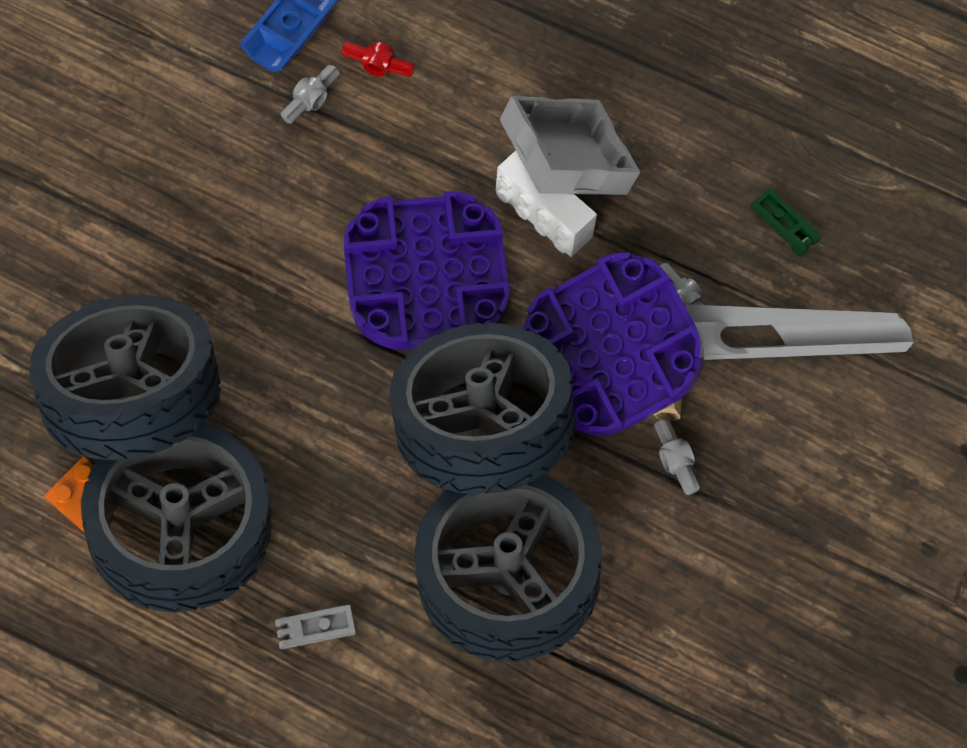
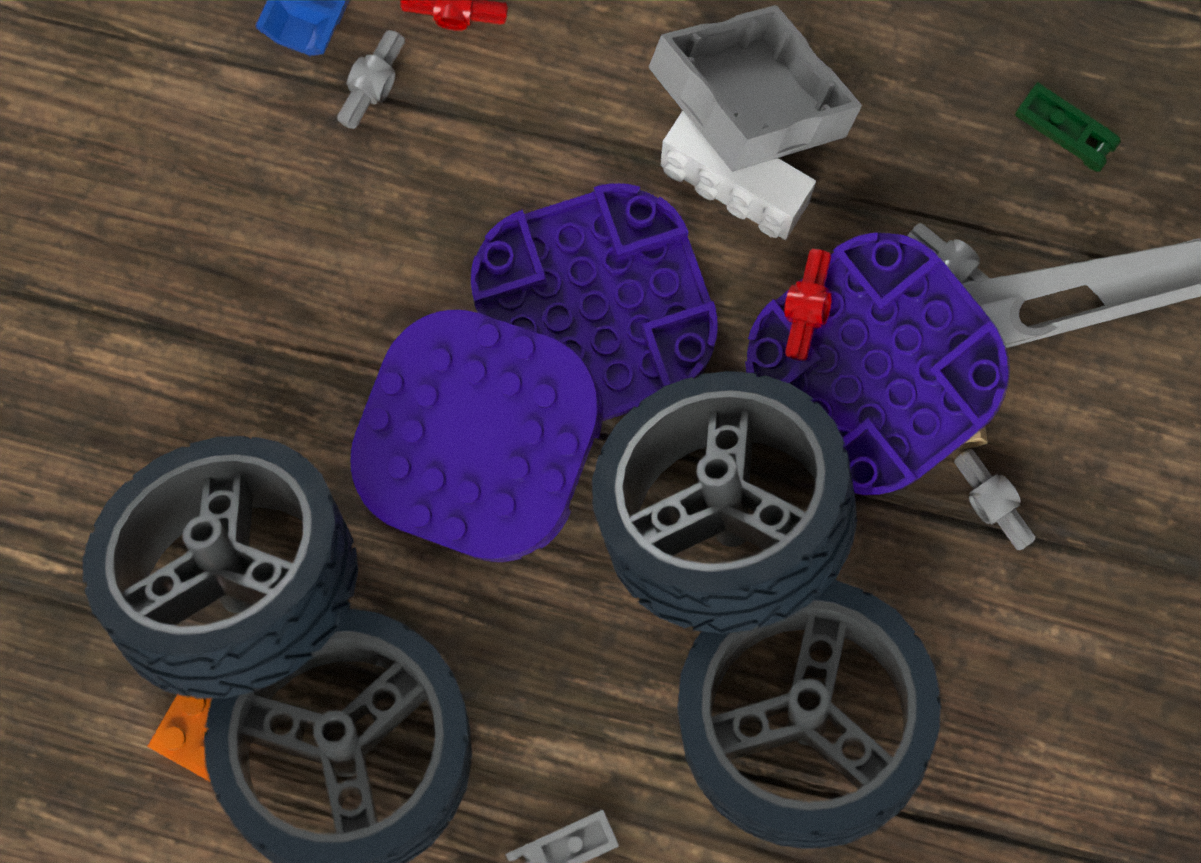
camera: 10 degrees left, 10 degrees up
none -> dark purple plate [350,310,603,562]
none -> red axle [785,249,832,361]

